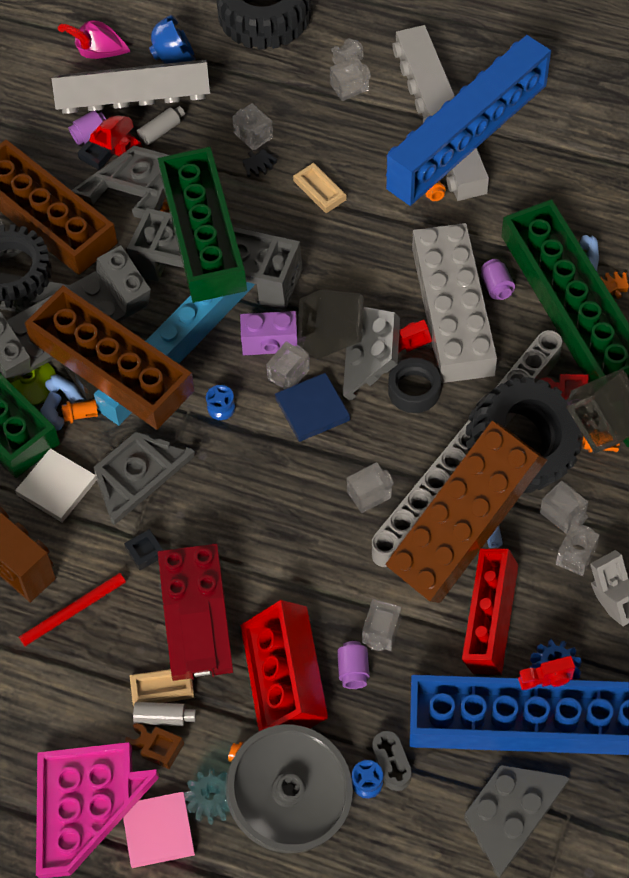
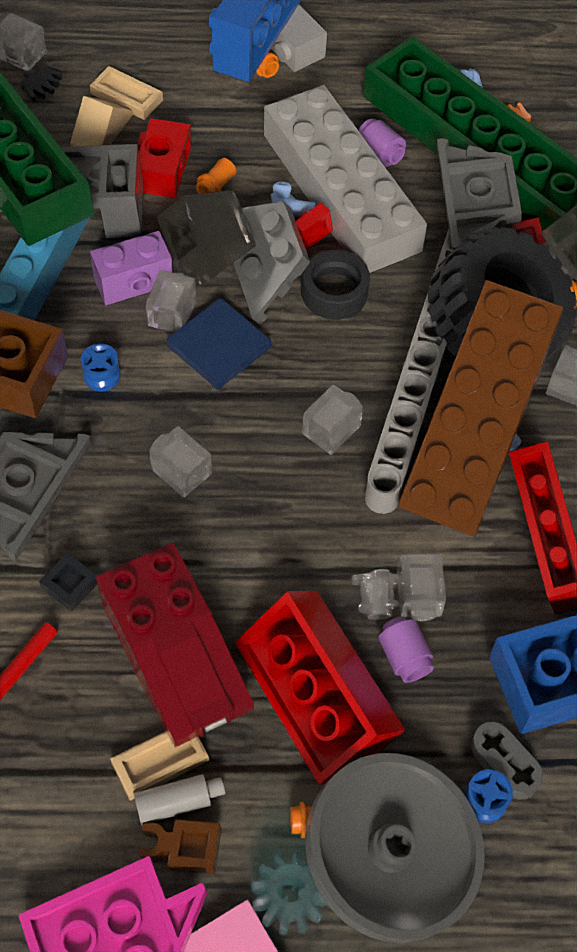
camera: 25 degrees left, 0 degrees up
none -> tan slope [70,96,133,147]
none -> red brick [138,118,192,199]
none -> clear brick [149,426,212,498]
none -> orange pin [196,158,237,200]
none -> light blue arm [271,182,316,218]
none -> clear brick [351,569,400,620]
none -> dark grey wing [437,138,522,251]

